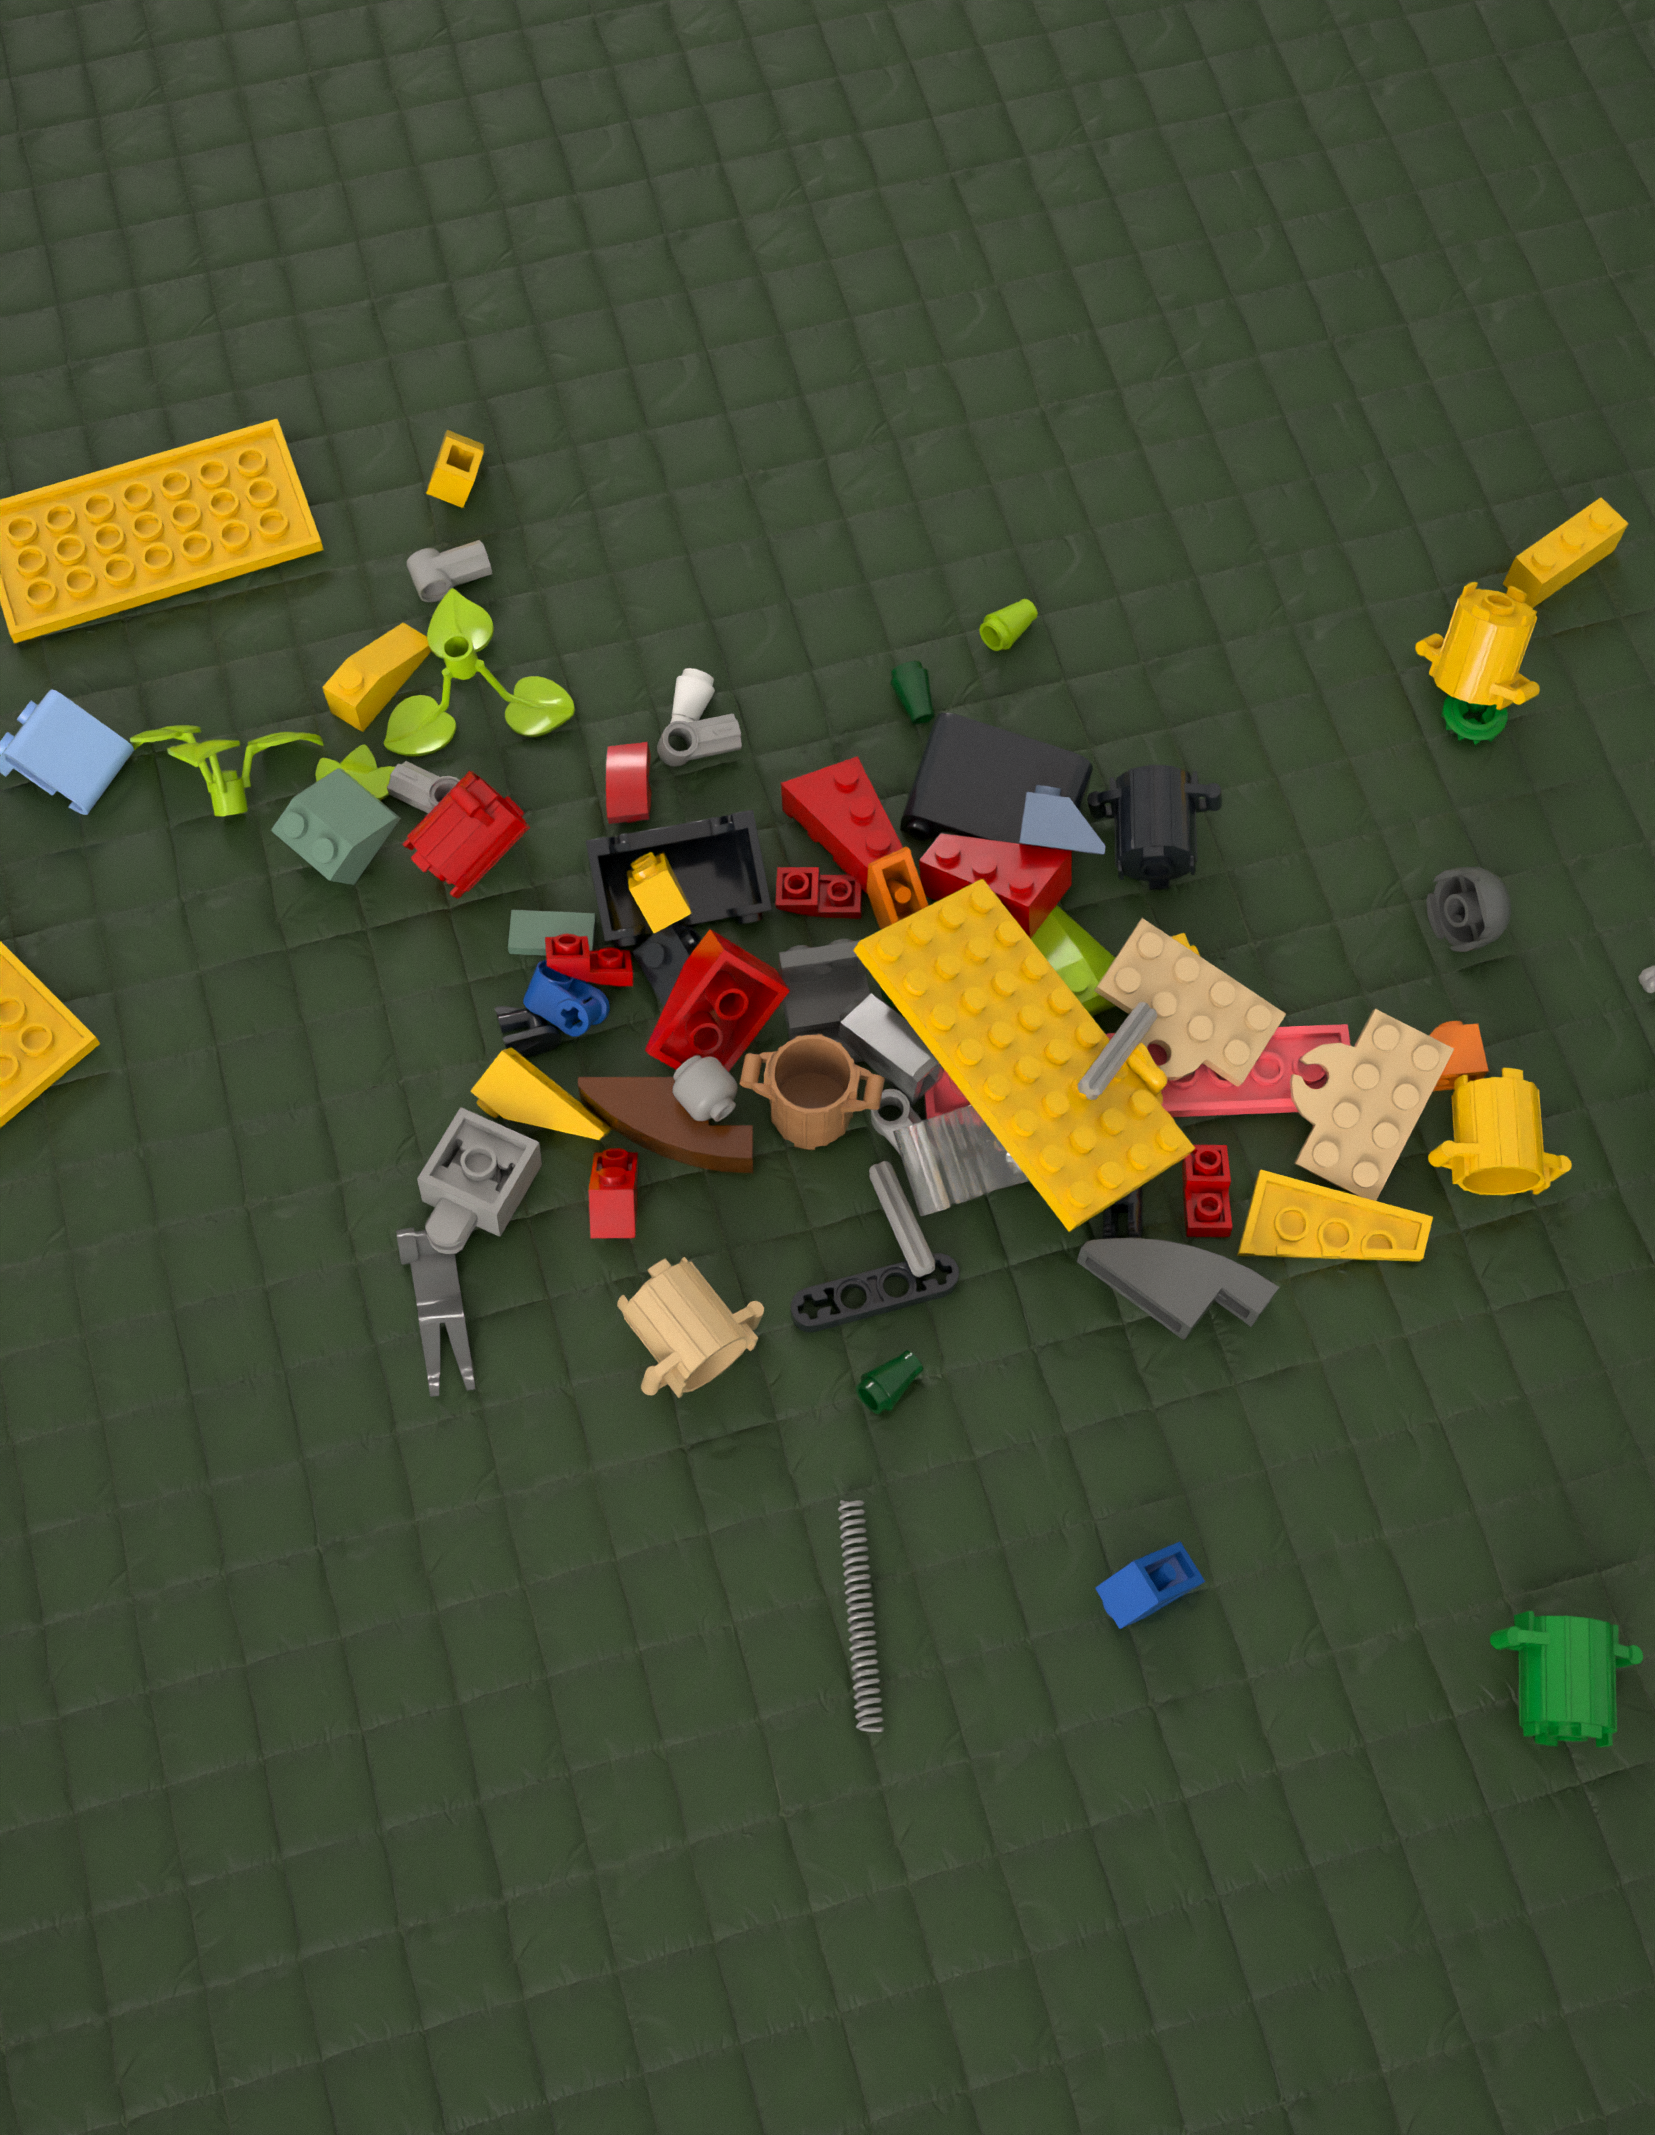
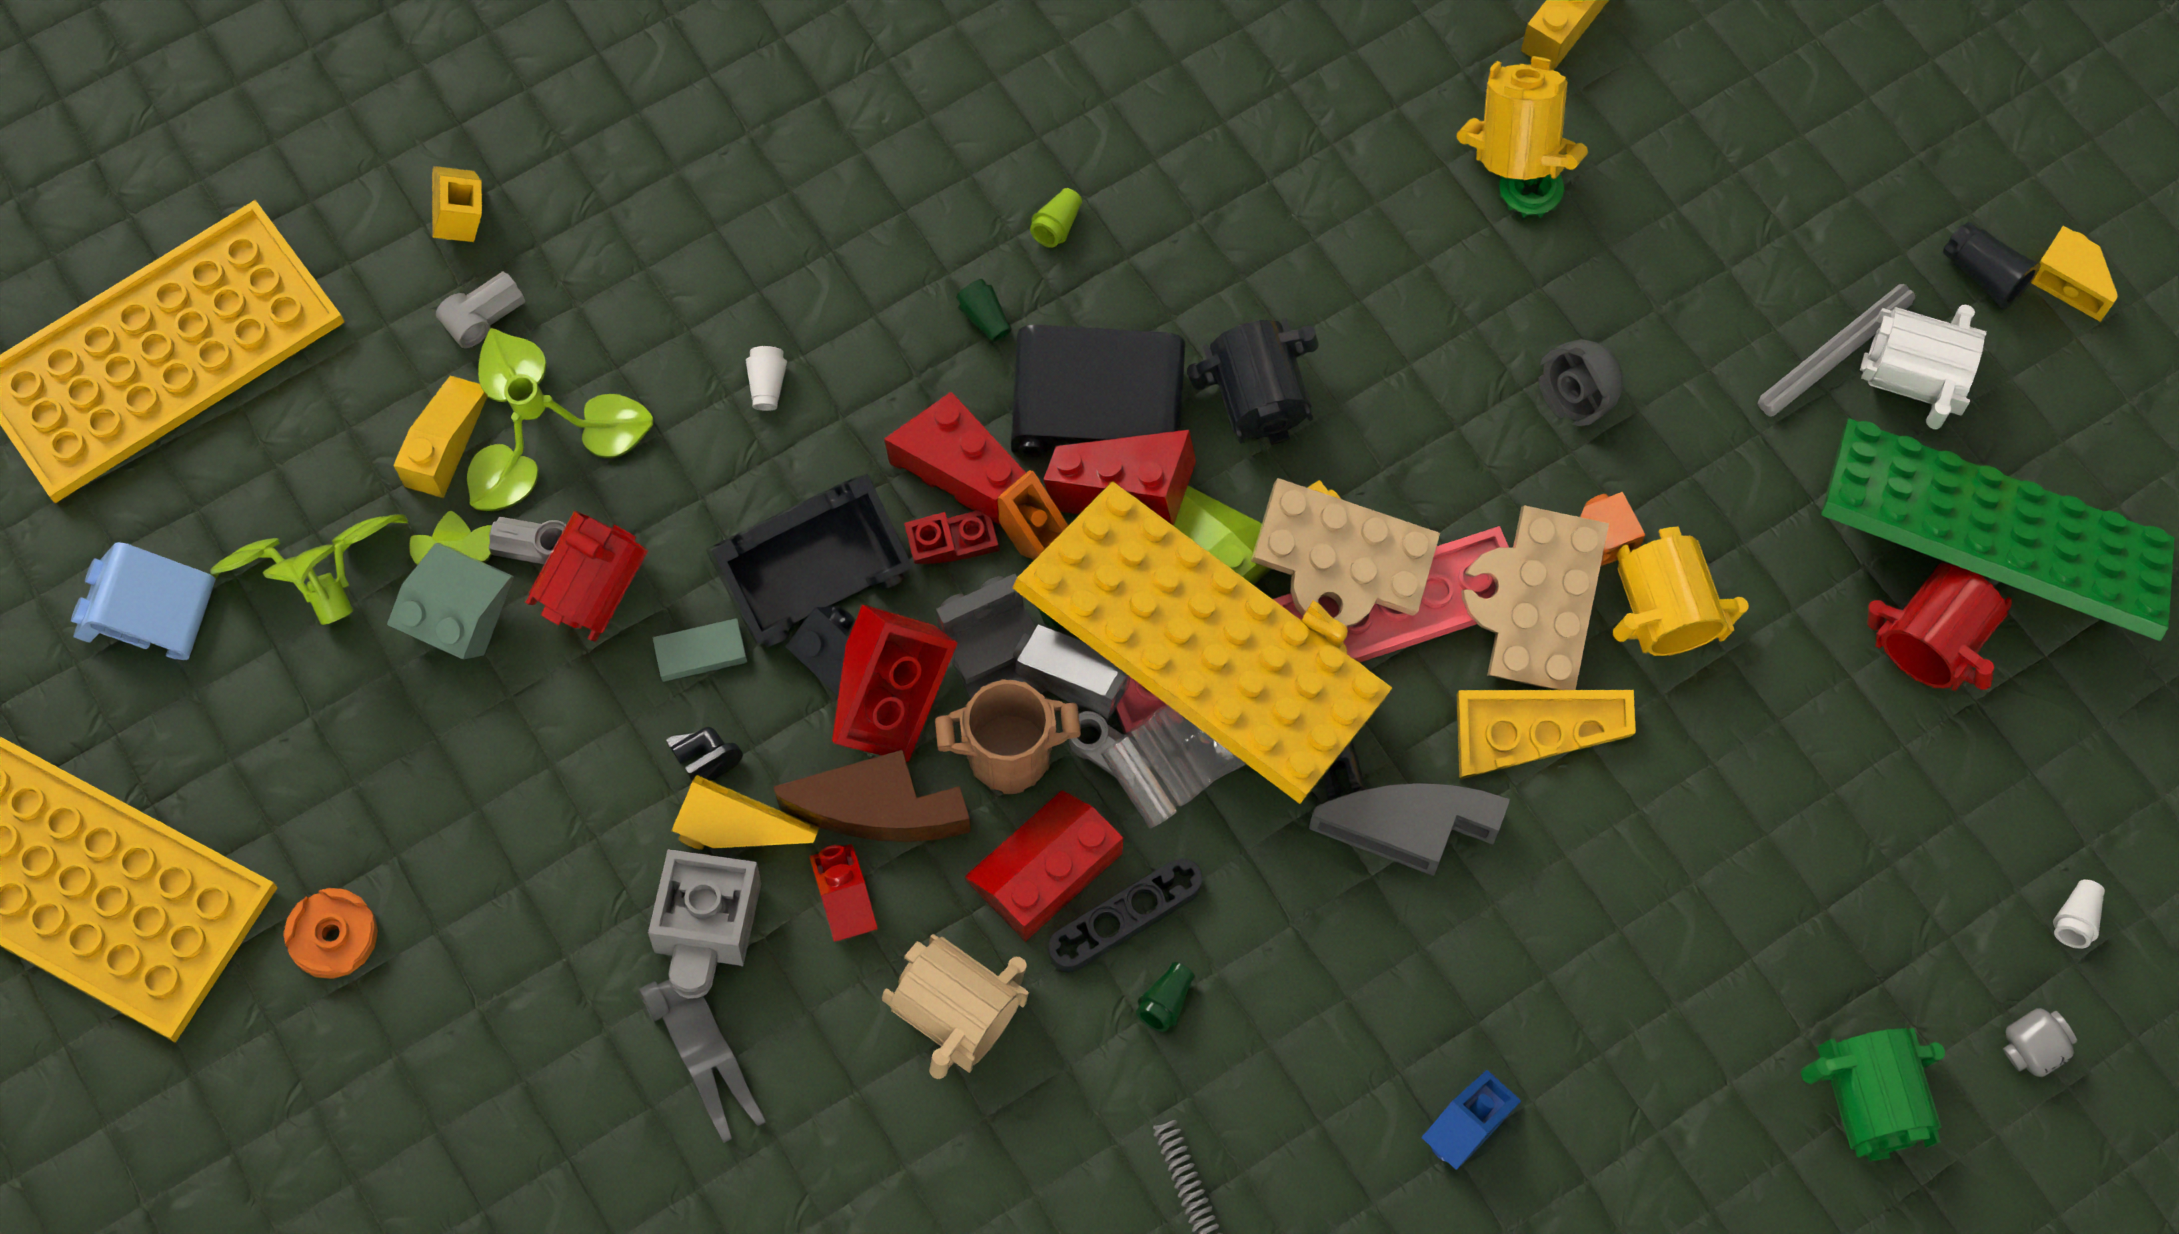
camera: 15 degrees left, 0 degrees up
blue piece [523,960,610,1036] -> none
red slope [545,933,633,986] -> none
red slope [606,742,652,824] -> none
yellow slope [627,852,692,933] -> none
light grey piece [657,714,742,766] -> none
light grey head [672,1055,738,1121] -> none
light grey axle [869,1161,935,1277] -> none
sand blue slope [1019,785,1105,855] -> none
light grey axle [1078,1002,1157,1100] -> none
red slope [1182,1145,1232,1237] -> none
none -> orange plate [284,888,378,979]
none -> red slope [964,790,1123,942]

